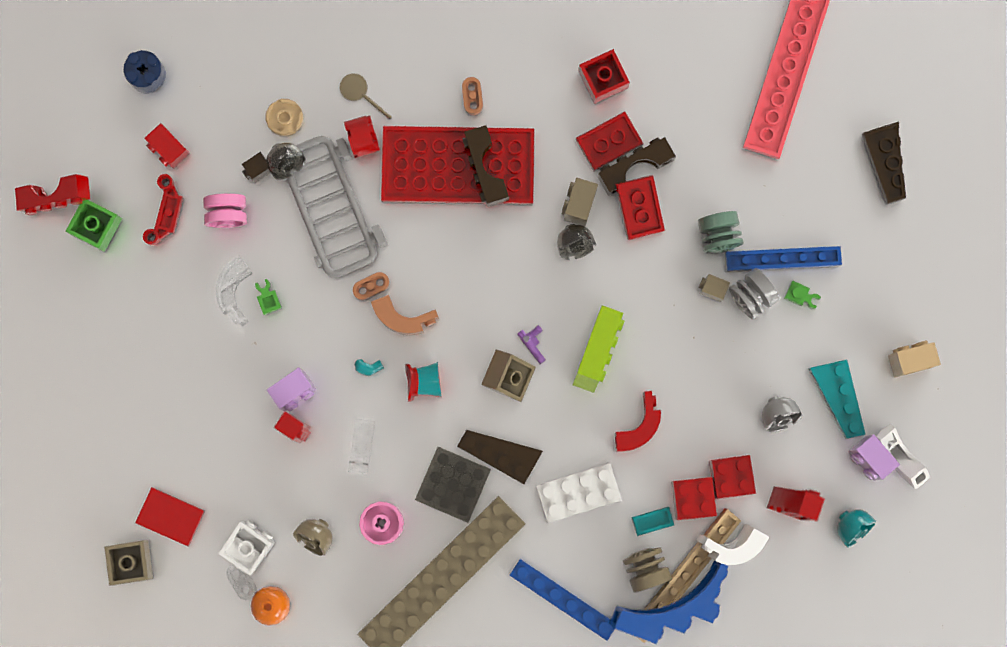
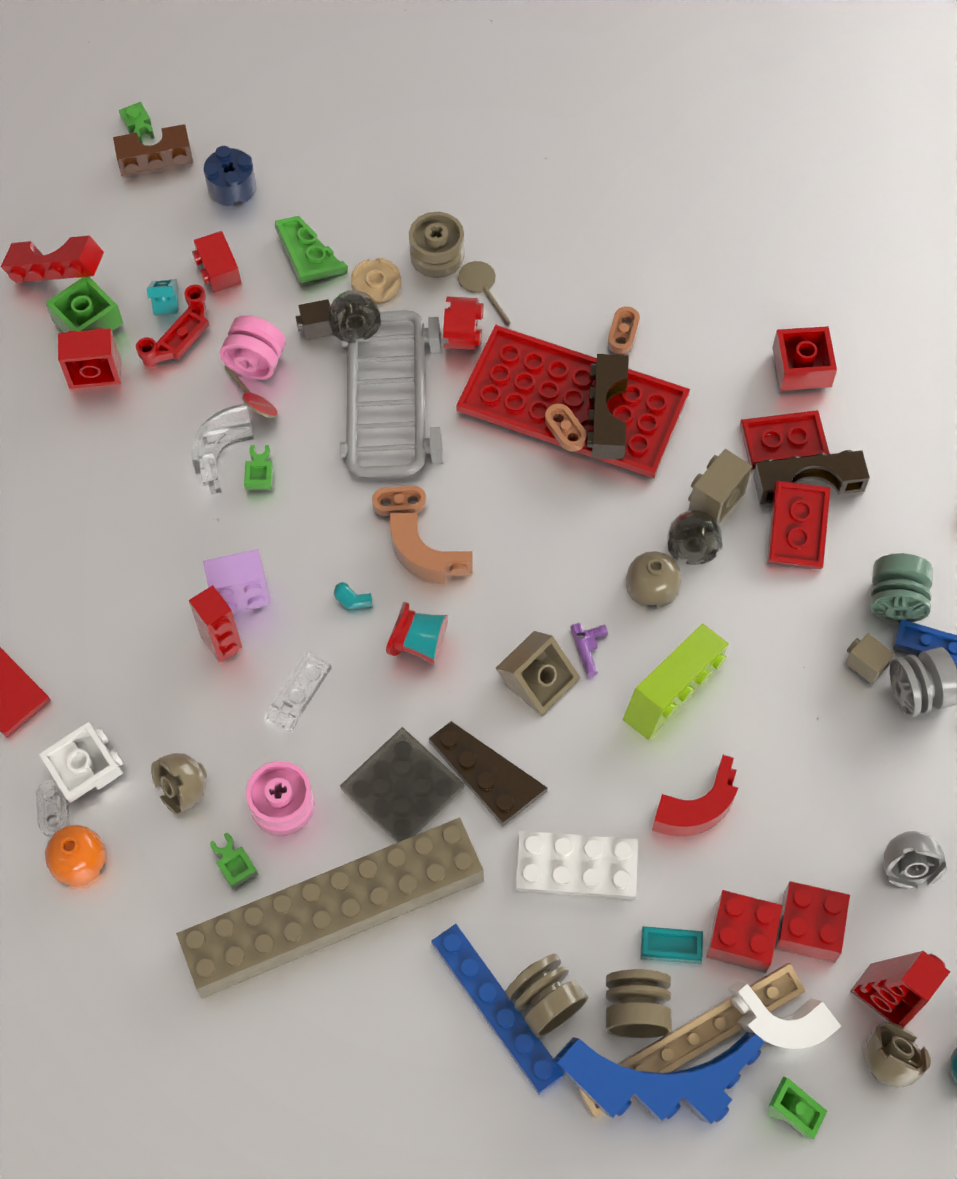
camera: 20 degrees right, 20 degrees down
none -> red brick [58,328,121,389]
none -> reddish brown arch [113,124,193,176]
none -> bright green plate [119,102,154,143]
none -> teal slope [147,279,179,315]
none -> bright green plate [210,832,258,890]
none -> piece [224,365,278,418]
none -> bright green wing [275,216,348,283]
none -> dark tan wheel [409,212,465,278]
none -> dark tan wheel [505,954,589,1038]
none -> nougat plate [545,404,587,452]
none -> dark tan cylinder [626,551,681,608]
none -> bright green slope [768,1076,827,1139]
none -> dark tan cylinder [864,1022,931,1087]

